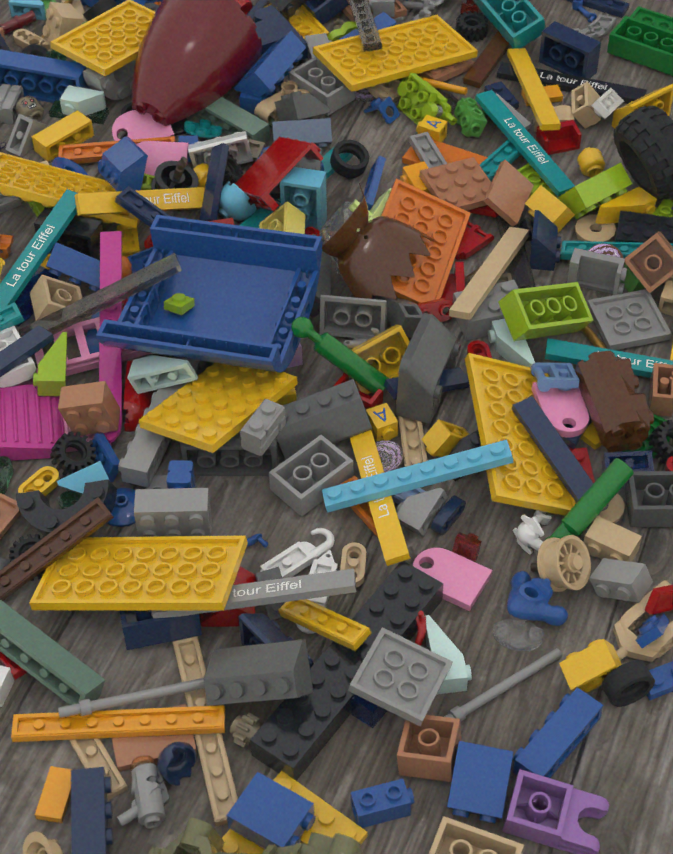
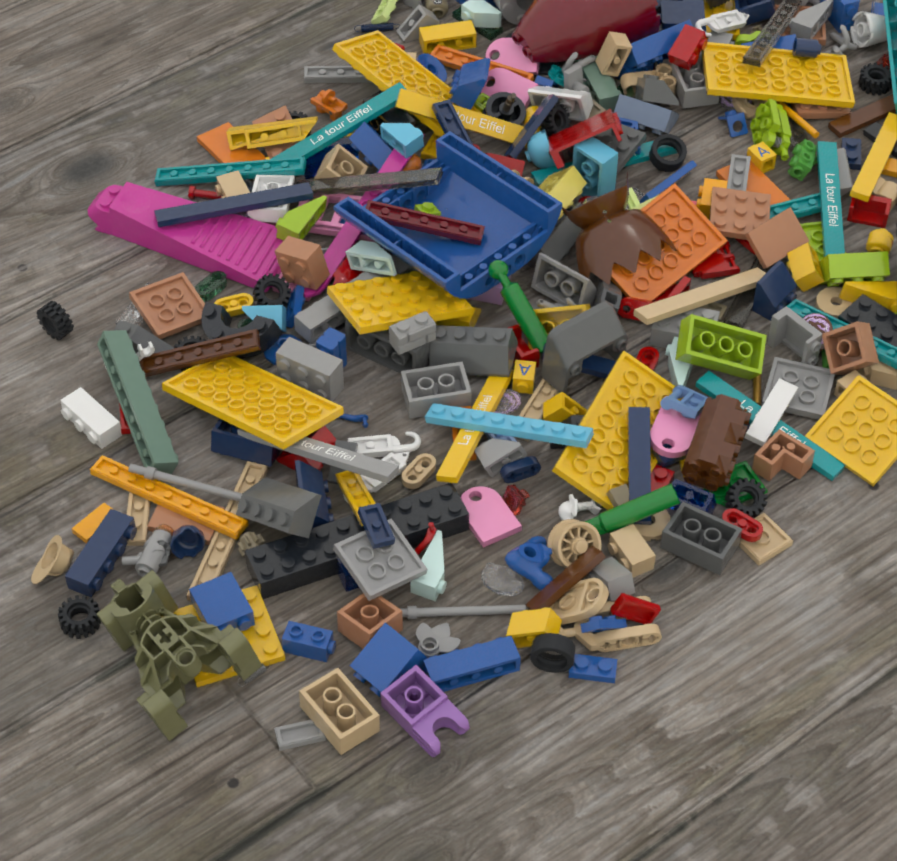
camera: 30 degrees right, 0 degrees up
none -> dark blue plate [358,503,395,549]
none -> dark red tile [366,200,485,245]
none -> medium azure slope [380,123,424,159]
none -> light grey plate [416,623,461,658]
none -> reddish brown tile [525,546,606,610]
none -> tan tile [549,578,609,625]
none -> light grey piece [562,52,596,82]
none -> light grey tile [564,64,589,92]
none -> tan brick [595,31,632,77]
none -> dark tan tile [606,484,629,507]
none -> red brick [668,24,708,71]
none -> white plate [695,9,750,37]
none -> white tile [744,378,798,446]
none -> dark blue brick [792,38,821,58]

